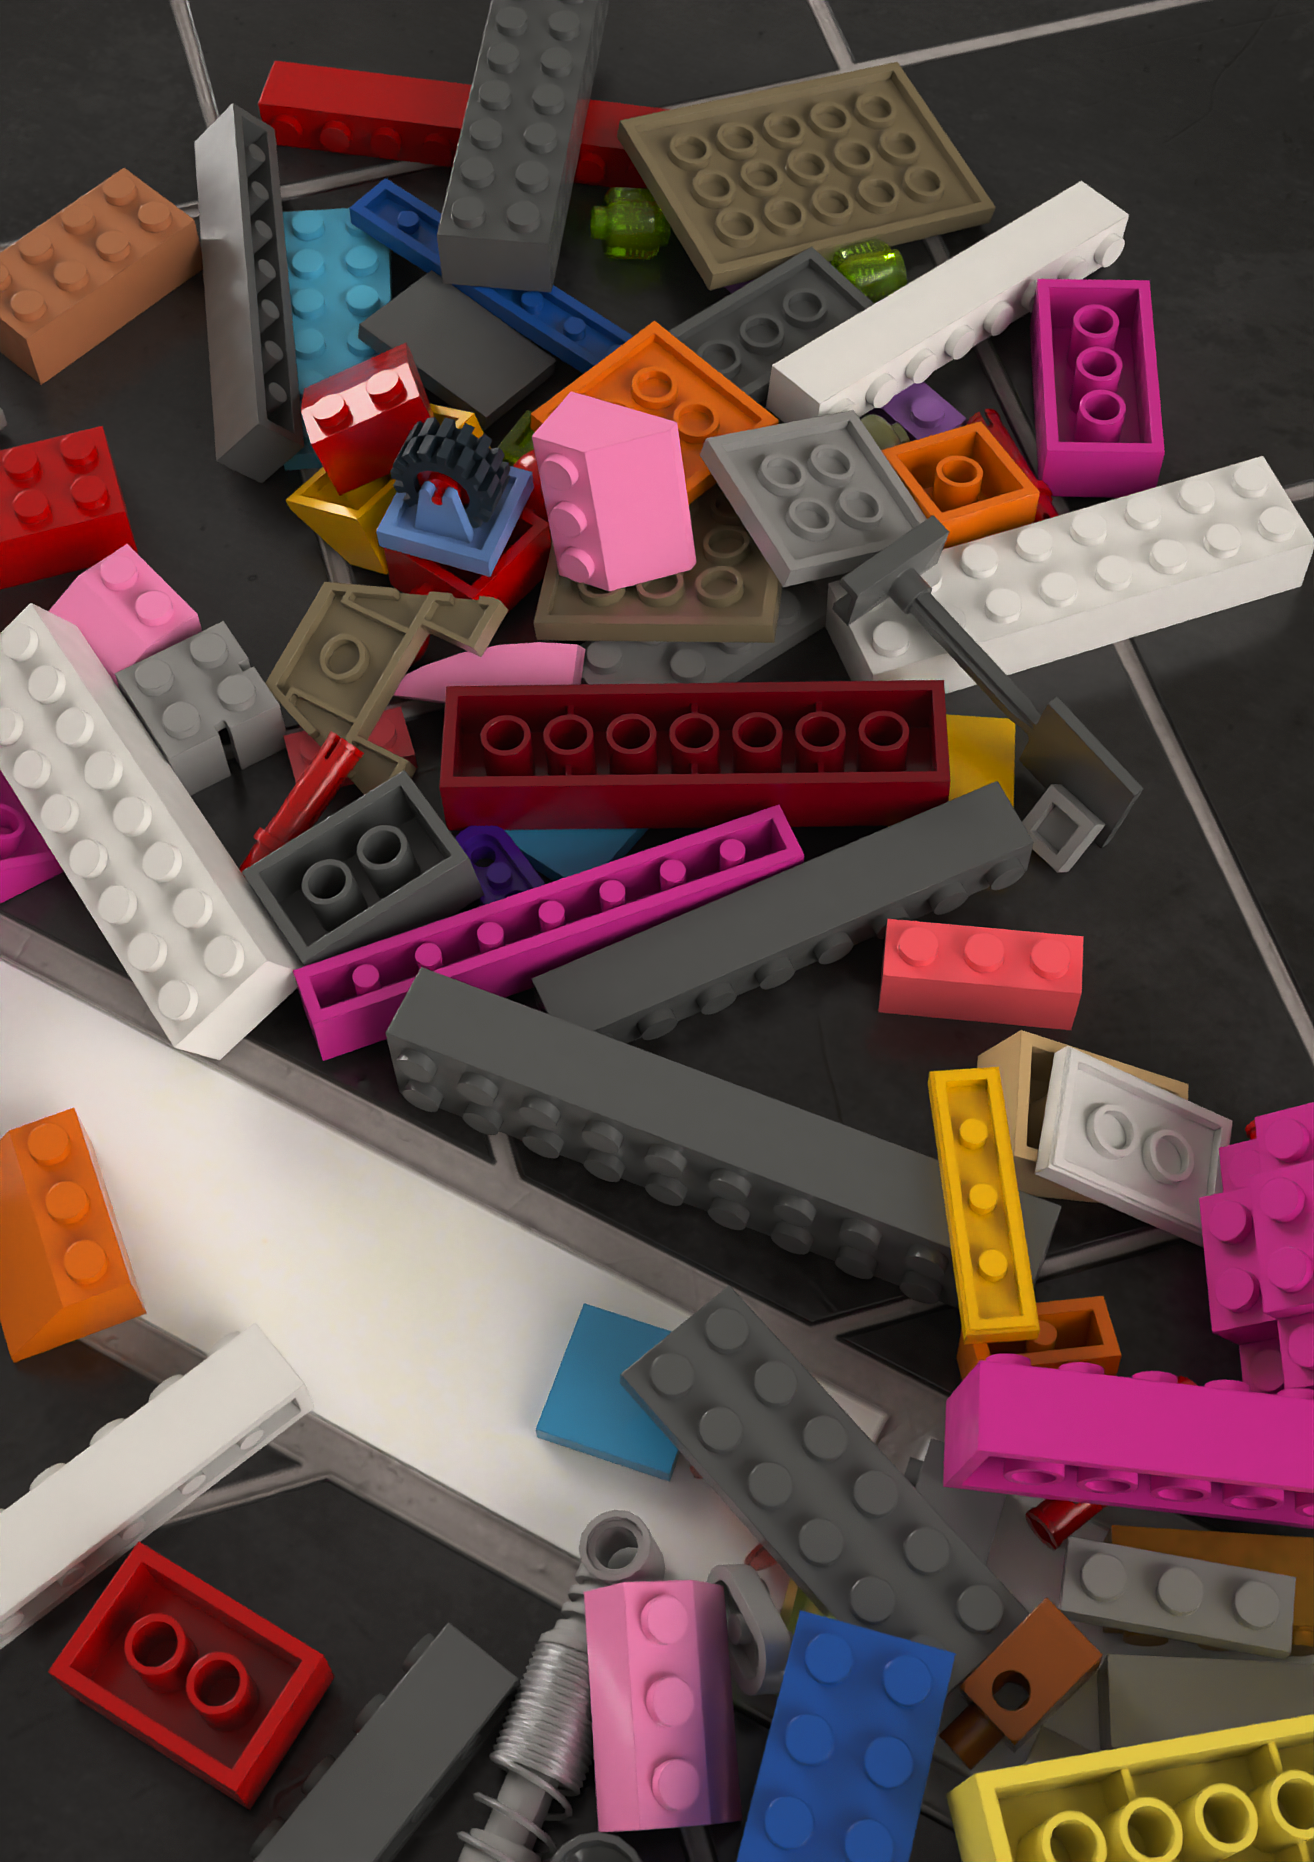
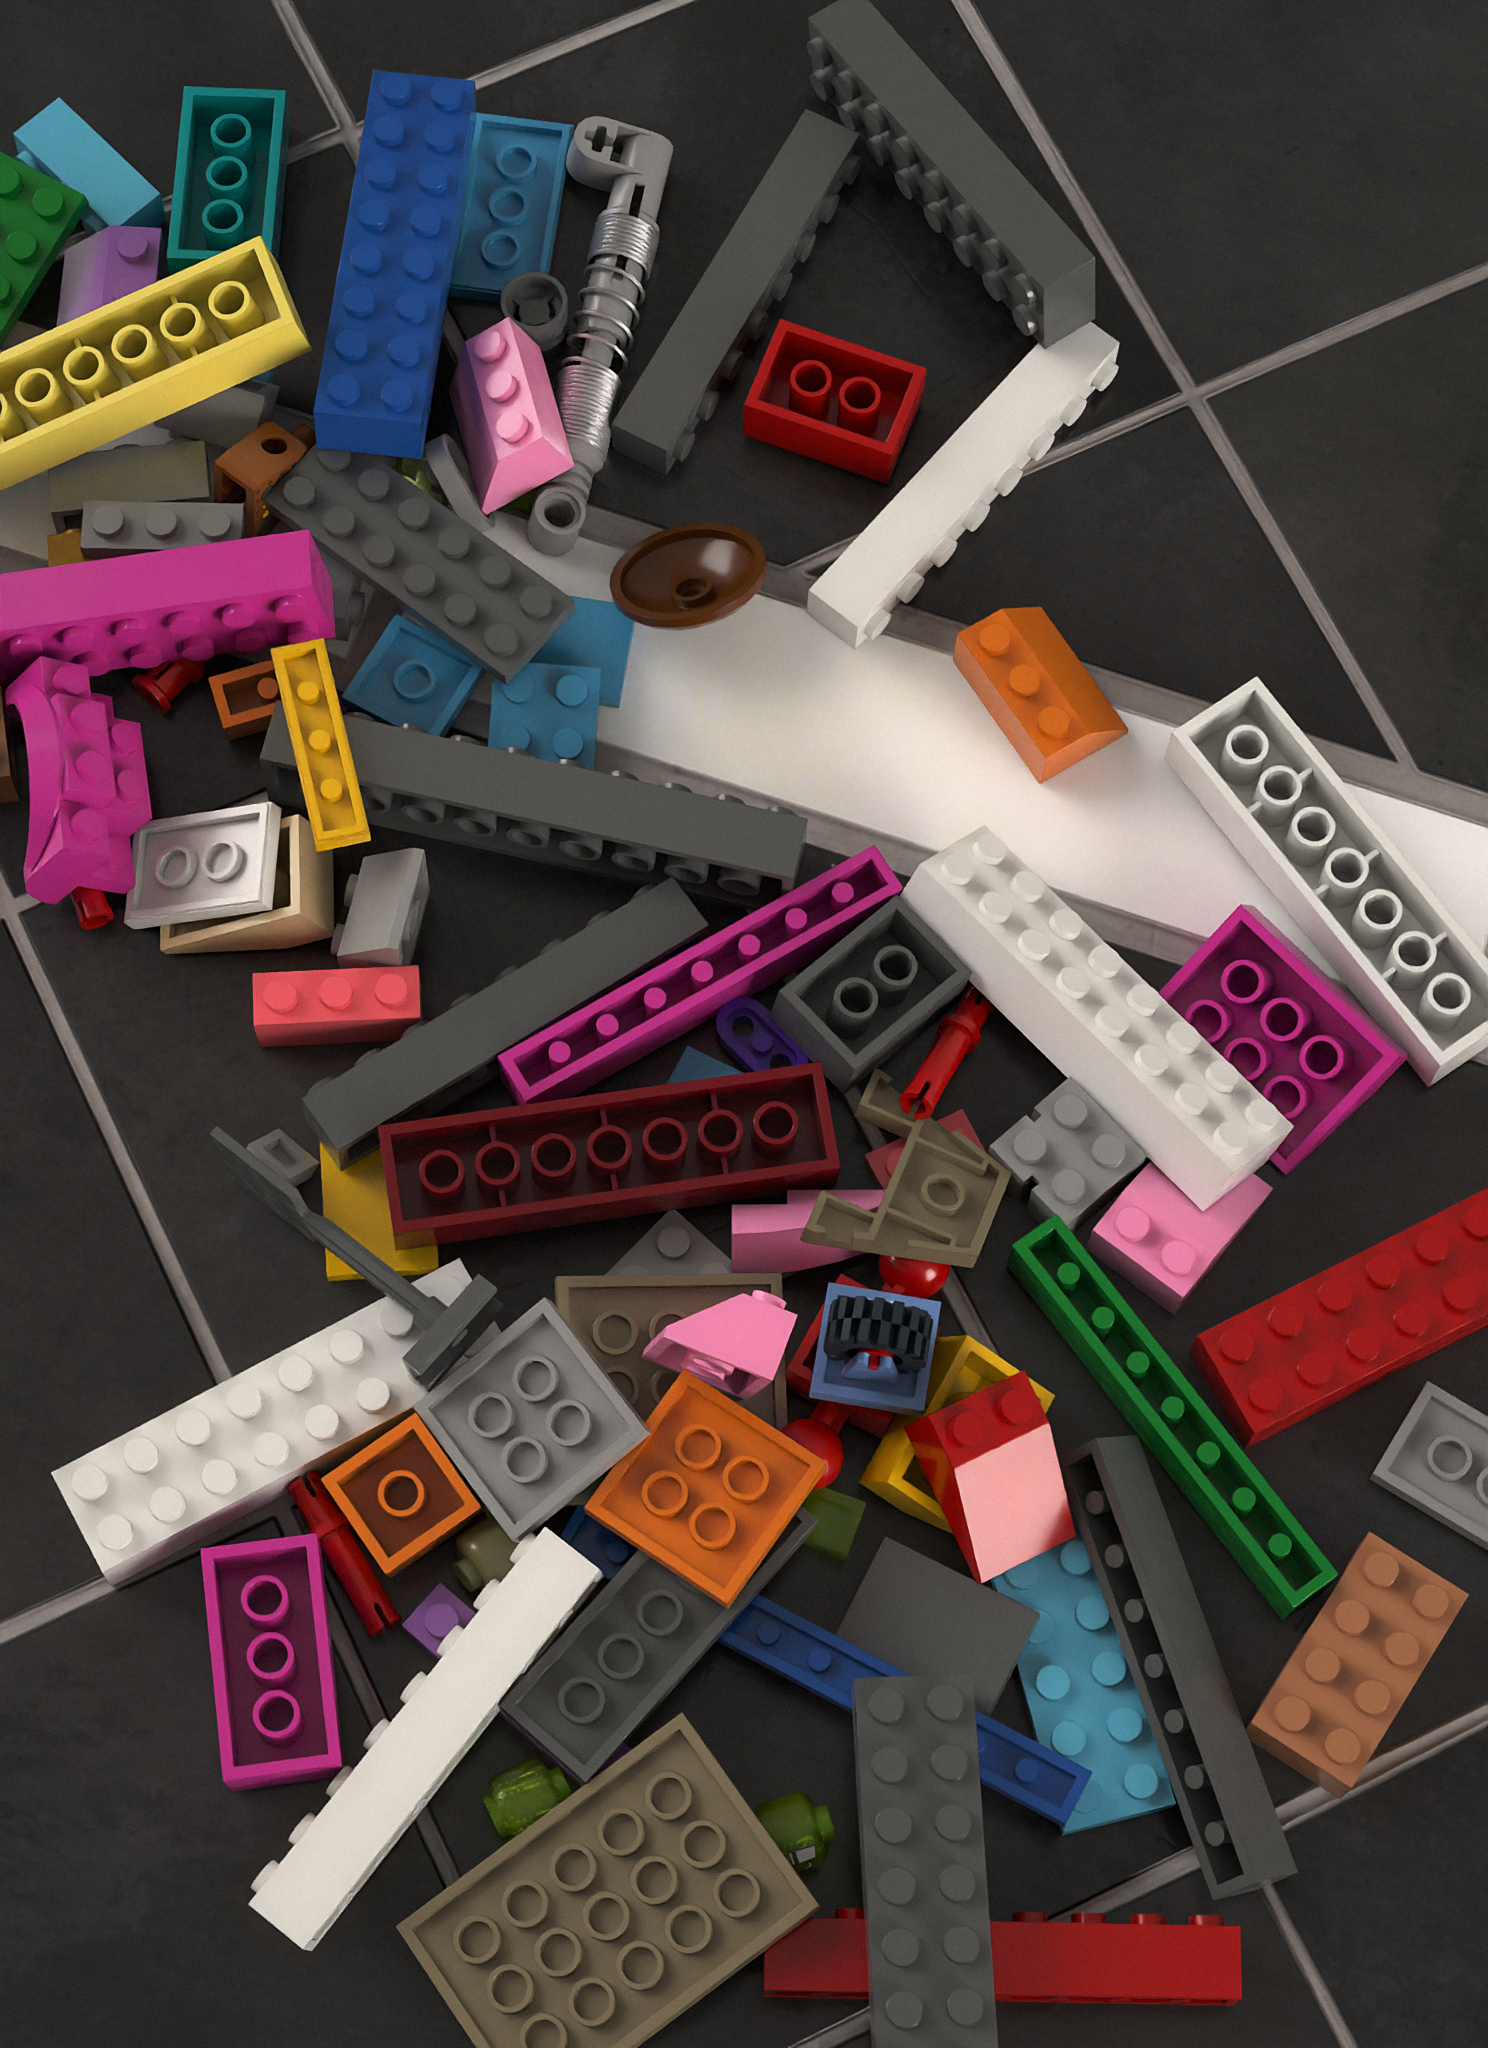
camera: 165 degrees right, 10 degrees up
none -> light grey slope [331,847,430,969]
none -> dark azure plate [341,613,487,737]
none -> dark azure plate [488,662,602,771]
none -> reddish brown dish [610,523,767,630]
none -> green brick [1007,1214,1339,1622]

